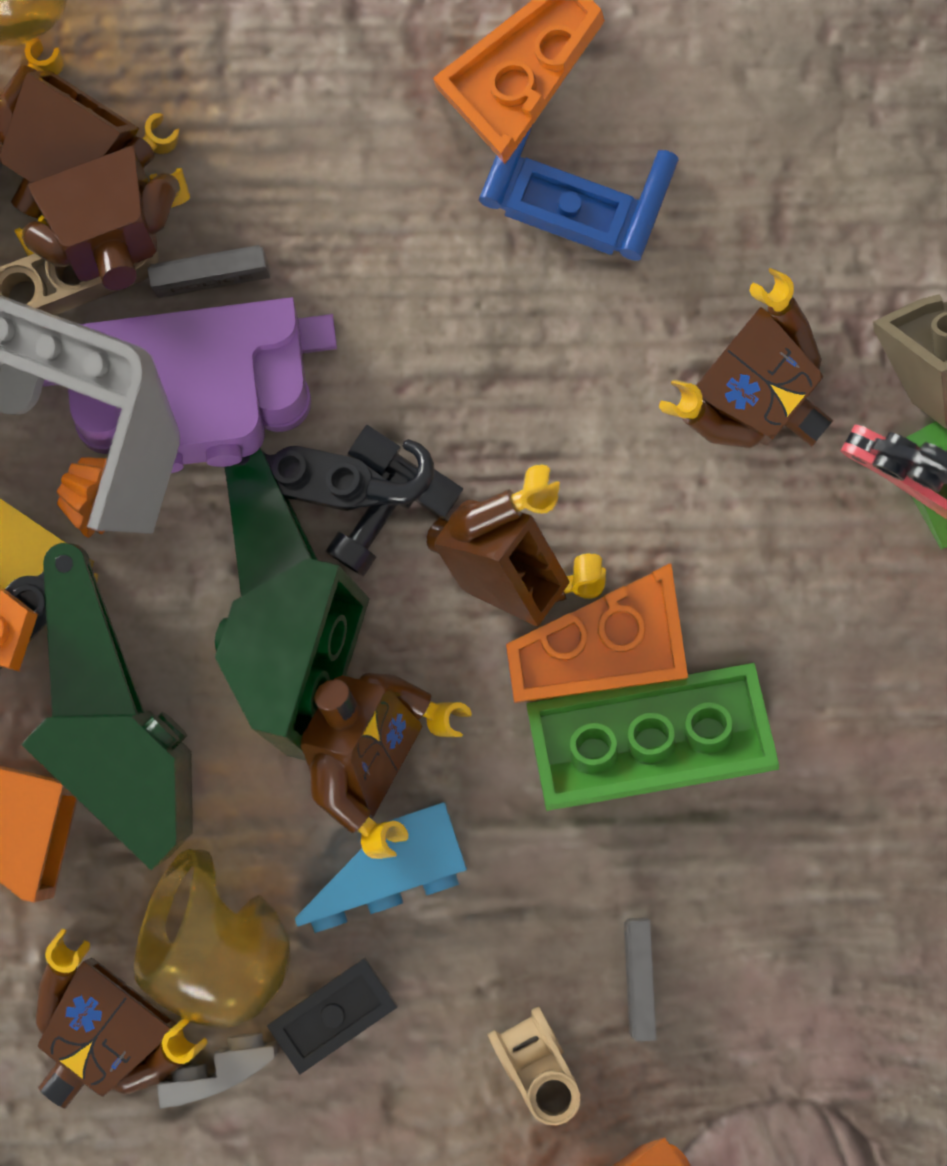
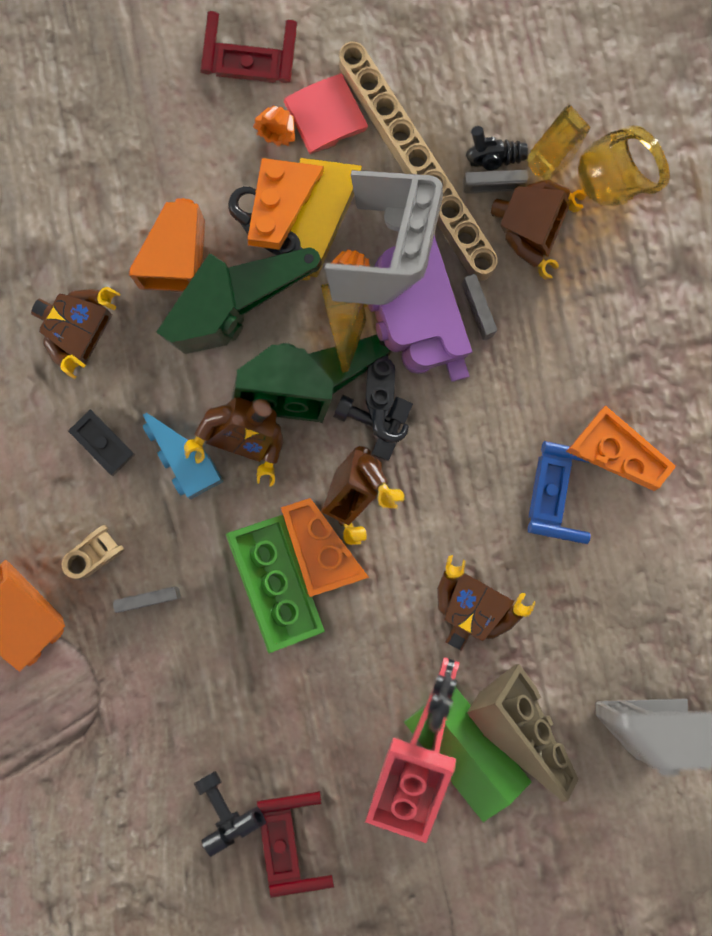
camera: 70 degrees right, 0 degrees up
reddish brown torso [14,145,190,290] -> none
clear yellow piece [134,848,291,1029] -> none
light grey slope [157,1033,279,1109] -> none
none -> clear yellow slope [320,284,368,373]

